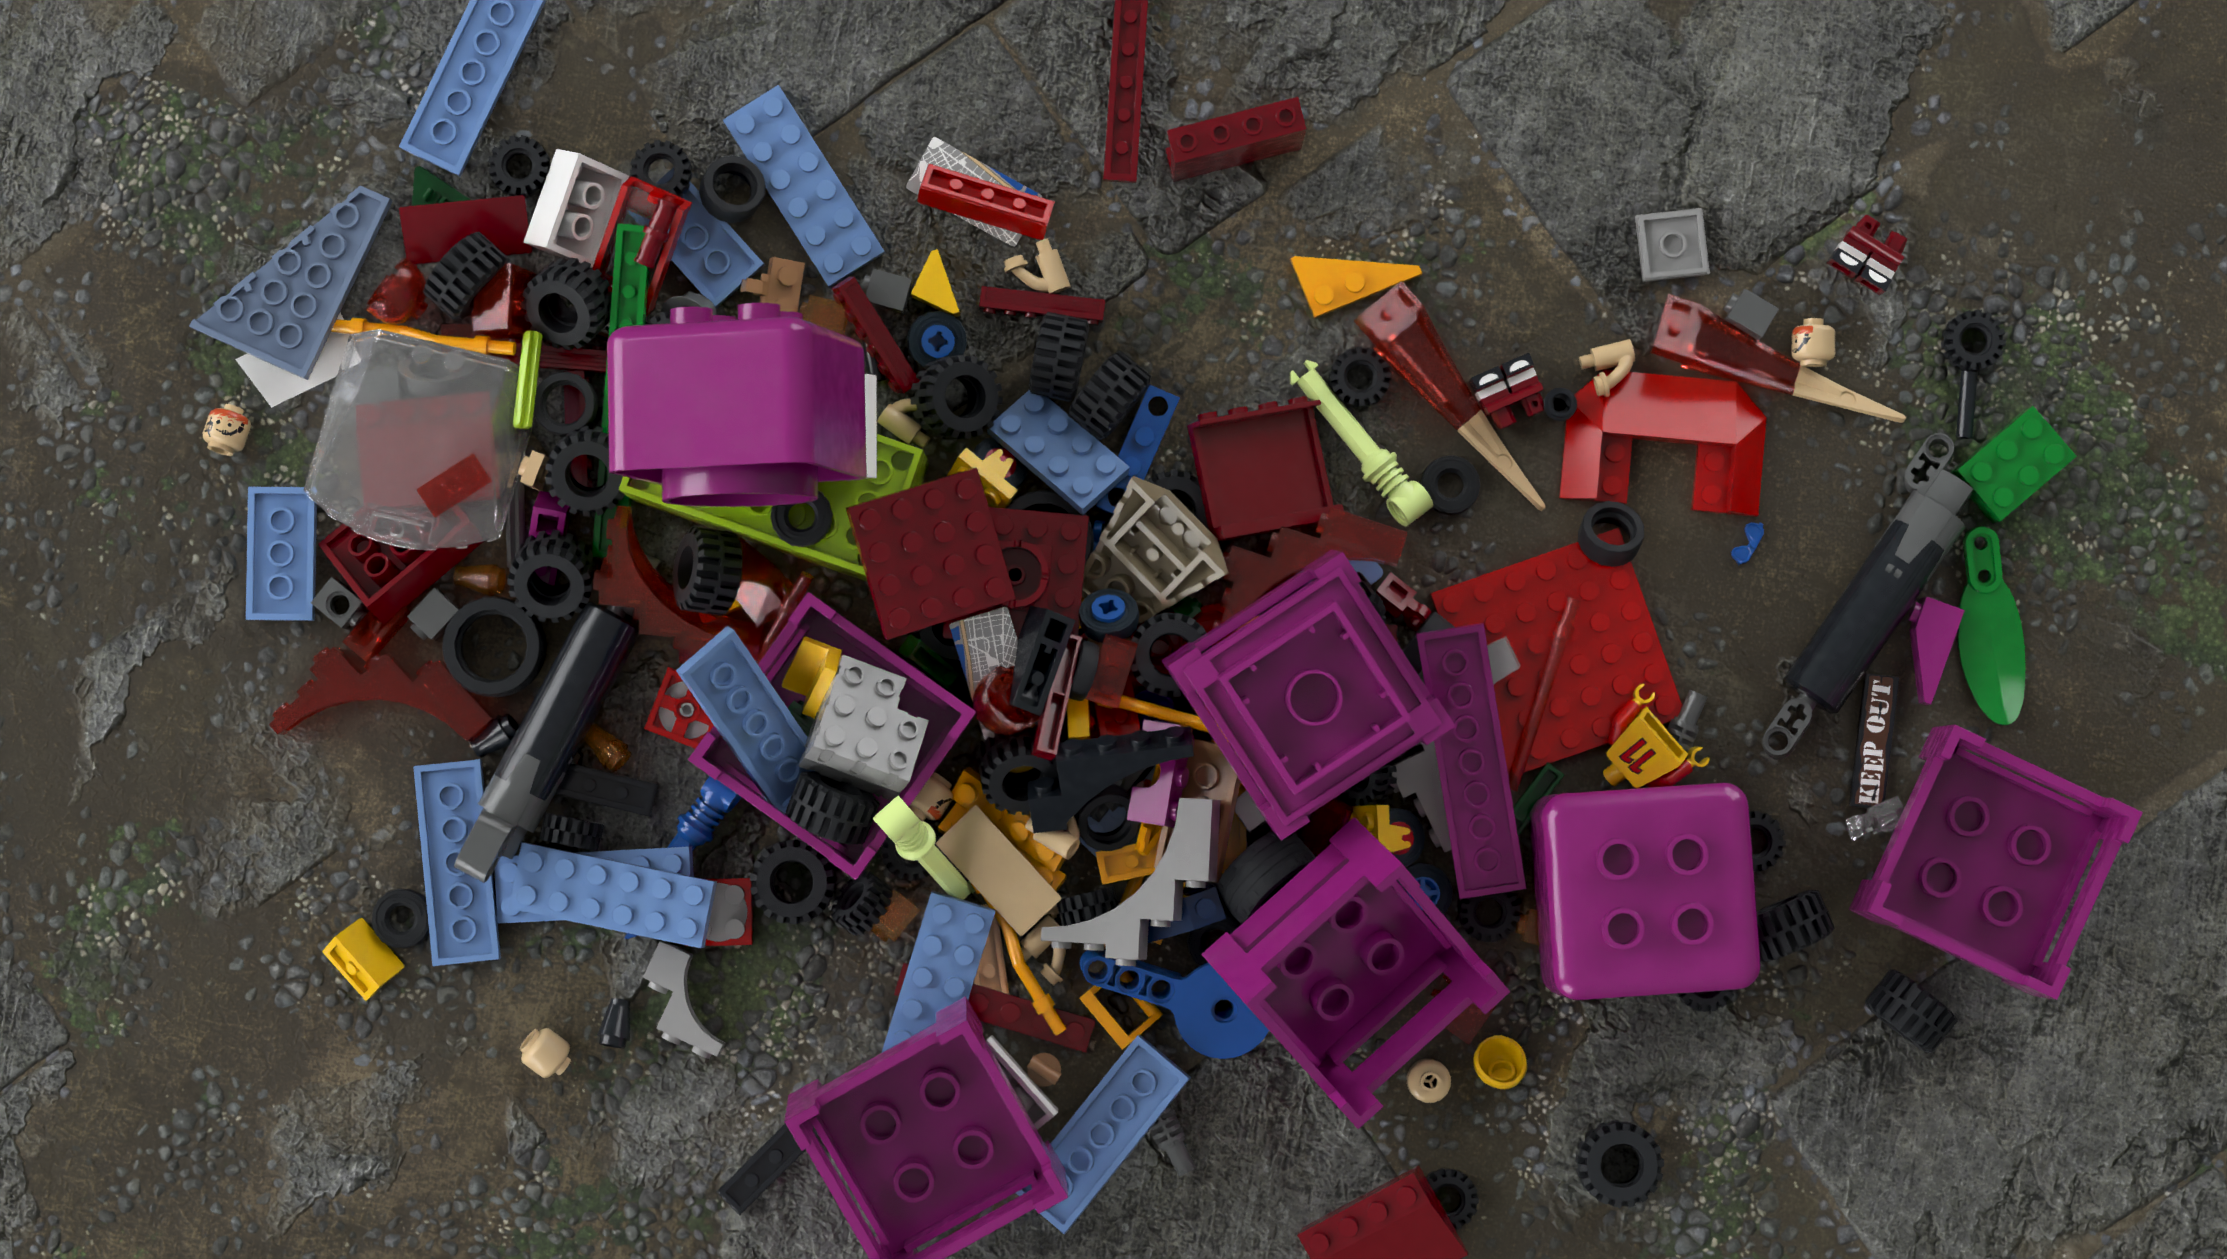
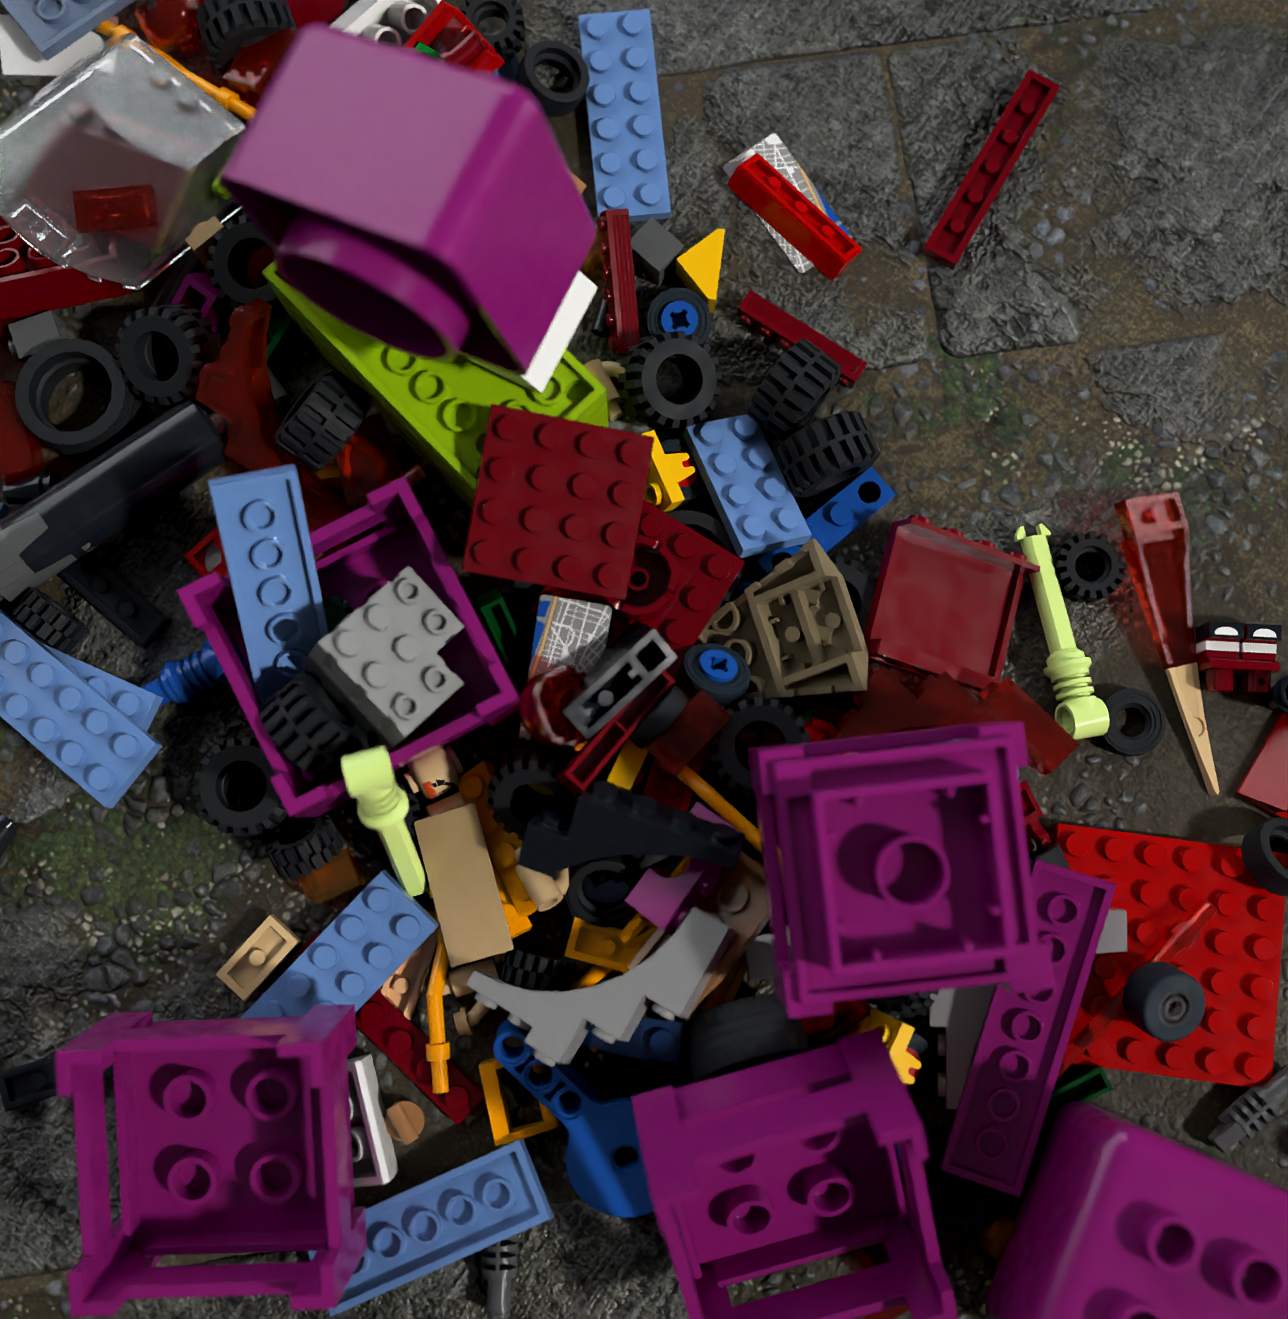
camera: 25 degrees right, 5 degrees down
clear orange cone [454,564,506,596] -> none
clear orange cone [584,723,632,772] -> none
light grey arch [643,940,726,1059] -> none
light grey piece [685,878,753,946] -> none
black tyre [770,491,833,547] -> none
yellow panel [782,636,842,718] -> none
tan plant [1004,238,1071,294] -> none
dark red panel [1165,97,1307,182] -> none
light orange wing [1290,256,1422,318] -> none
yellow torso [1603,684,1710,788] -> none
none -> tan plate [215,914,302,1001]
none -> black wheel [1122,962,1206,1042]

